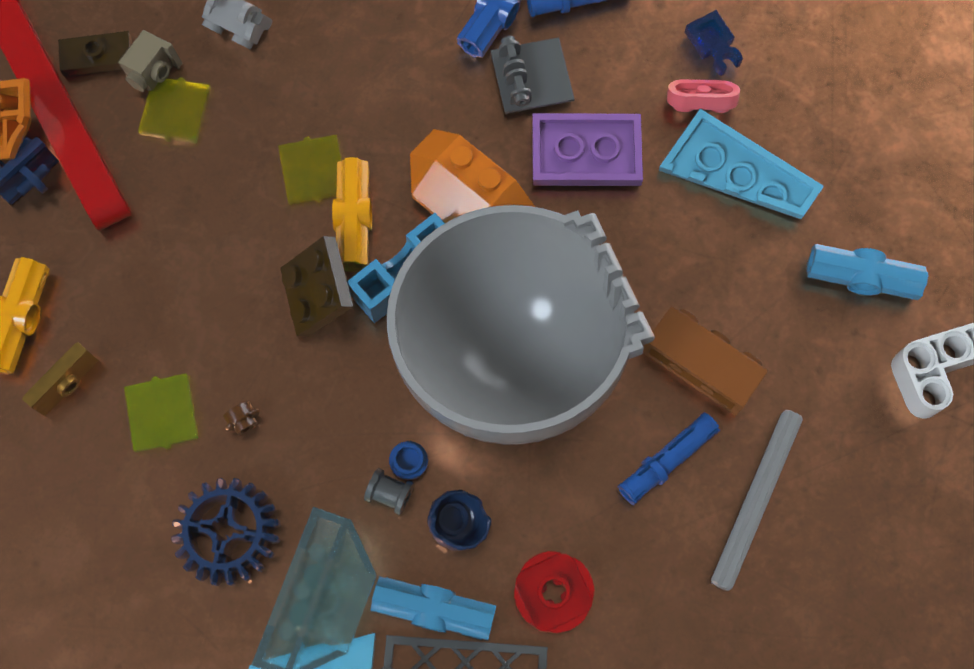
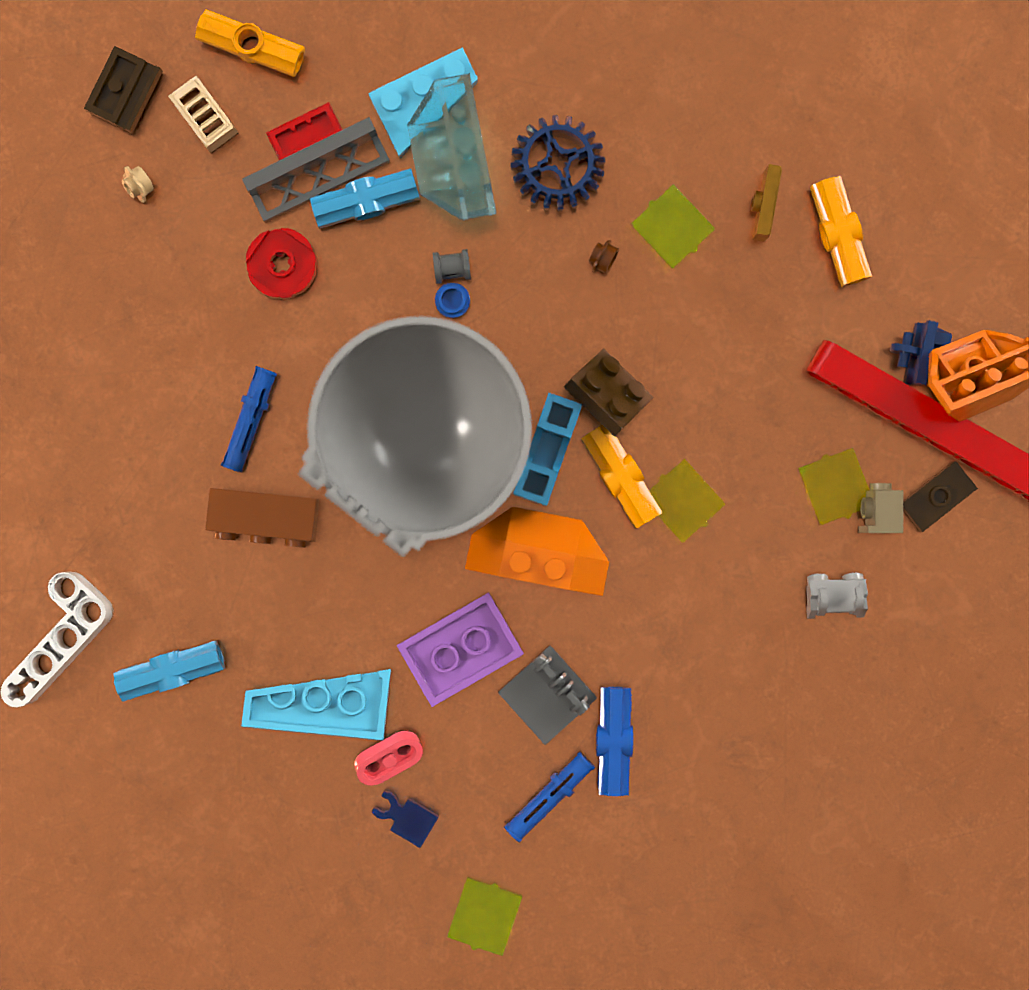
camera: 150 degrees right, 15 degrees up
dark blue hair [427,490,491,551] -> none
light grey axle [711,410,803,591] -> none

